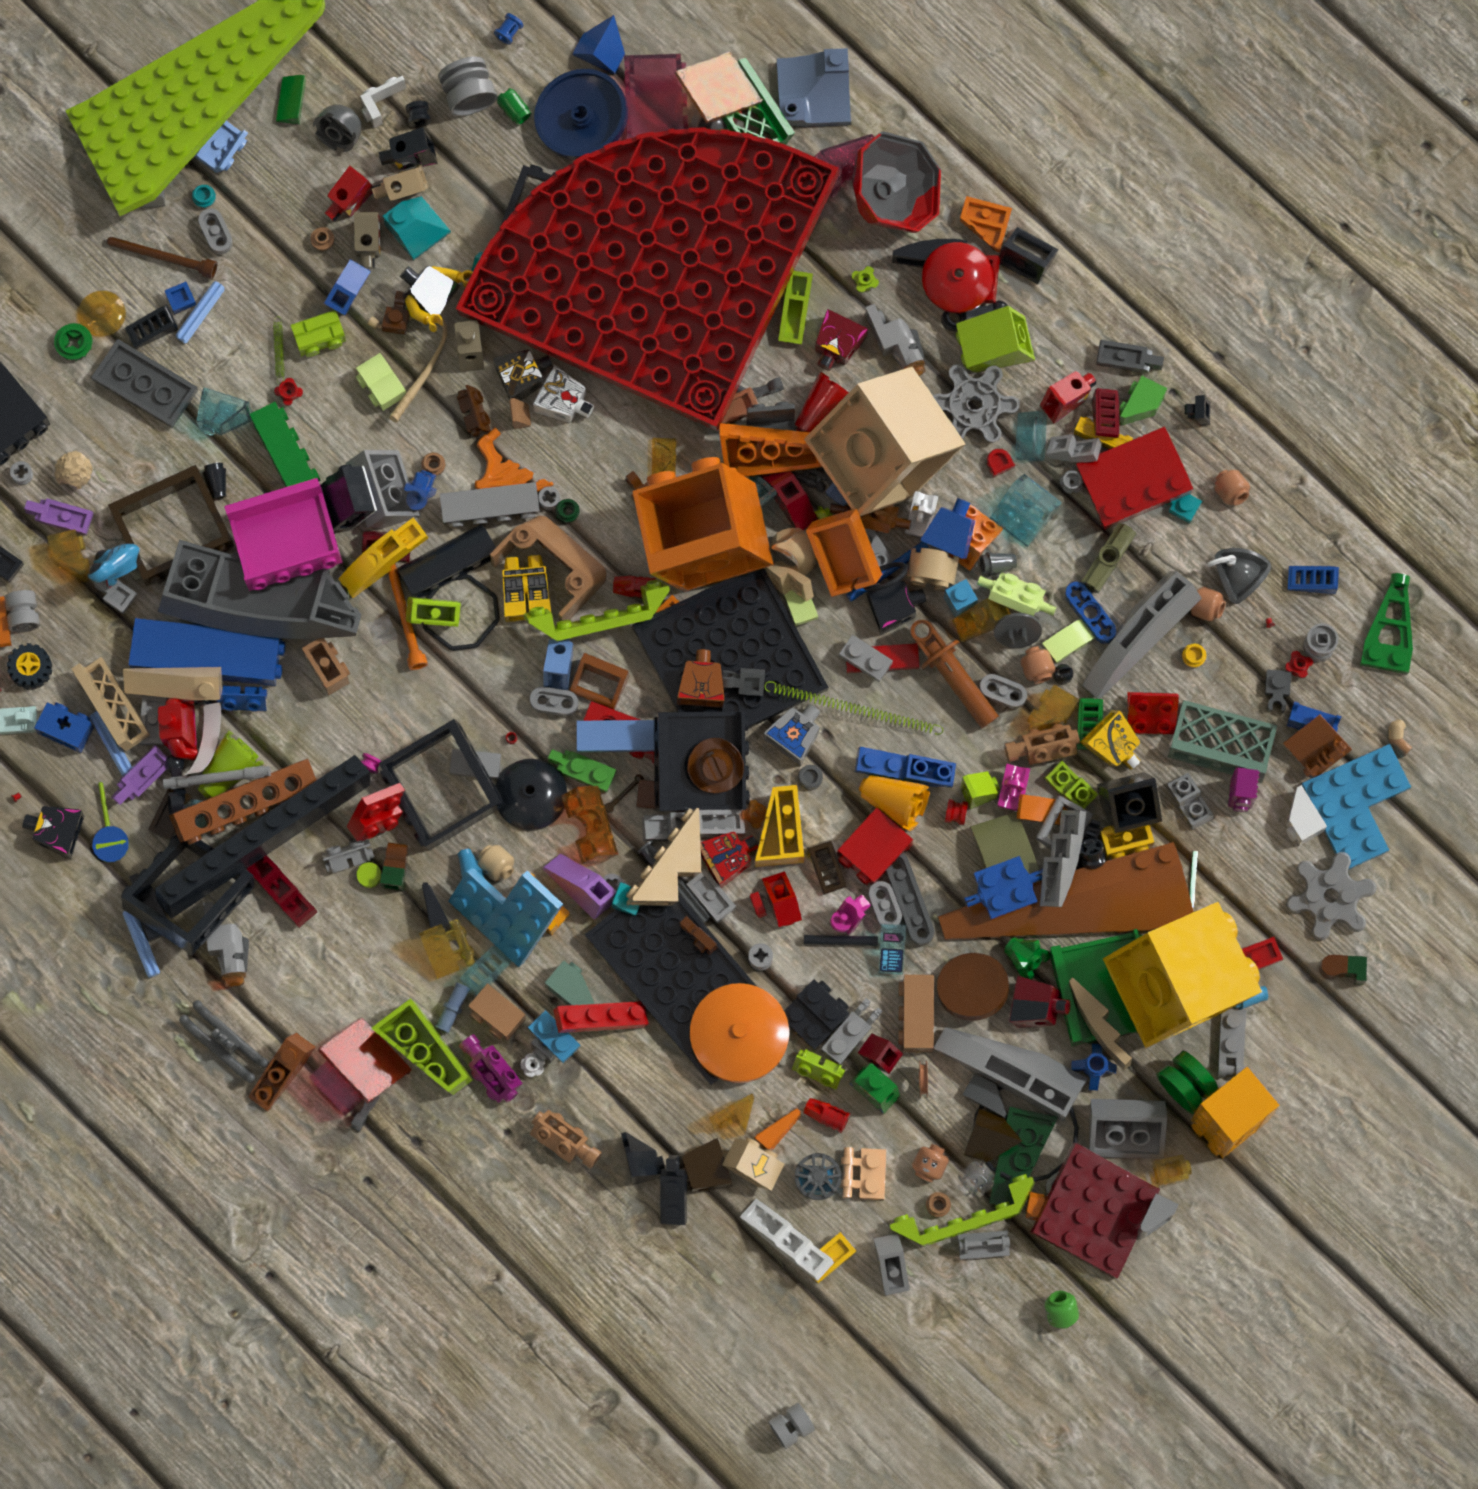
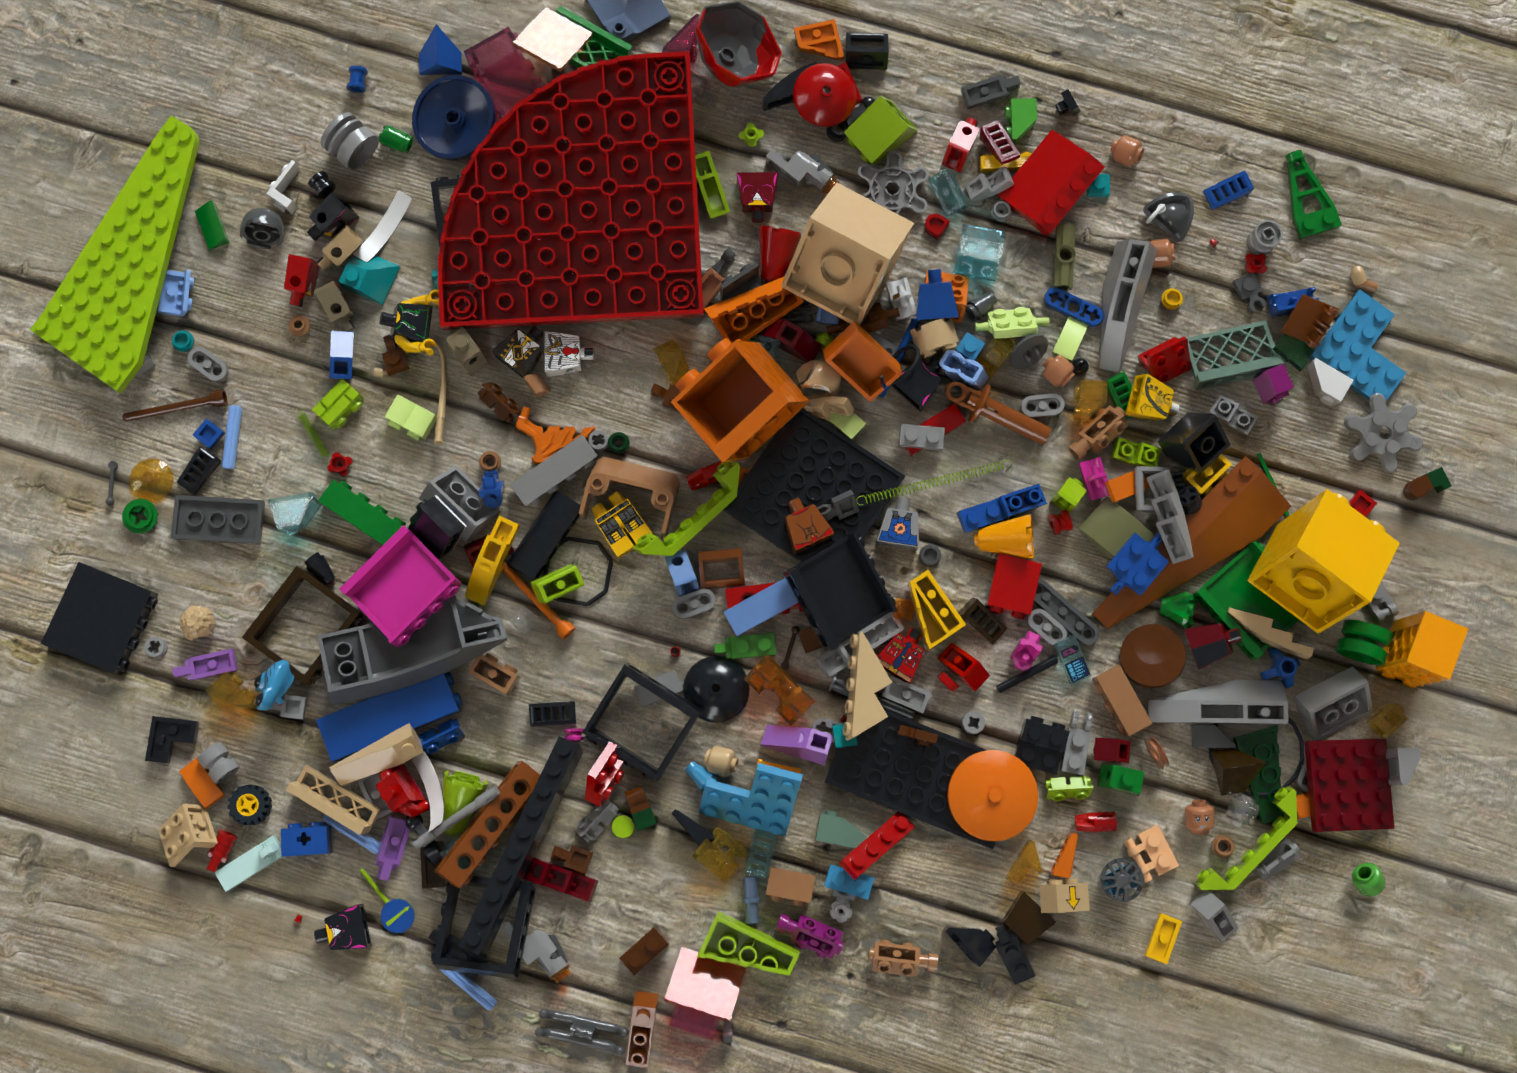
camera: 30 degrees left, 5 degrees up
reddish brown hat [688,738,744,793] -> none
white slope [740,1199,834,1281] -> none
none -> dark grey hinge [105,461,118,506]
none -> white sticker [353,191,412,262]
none -> black slope [529,701,577,727]
none -> reddish brown plate [551,845,593,876]
none -> reddish brown brick [619,926,670,976]
none -> light blue brick [939,350,989,391]
none -> clear green piece [1273,333,1314,371]

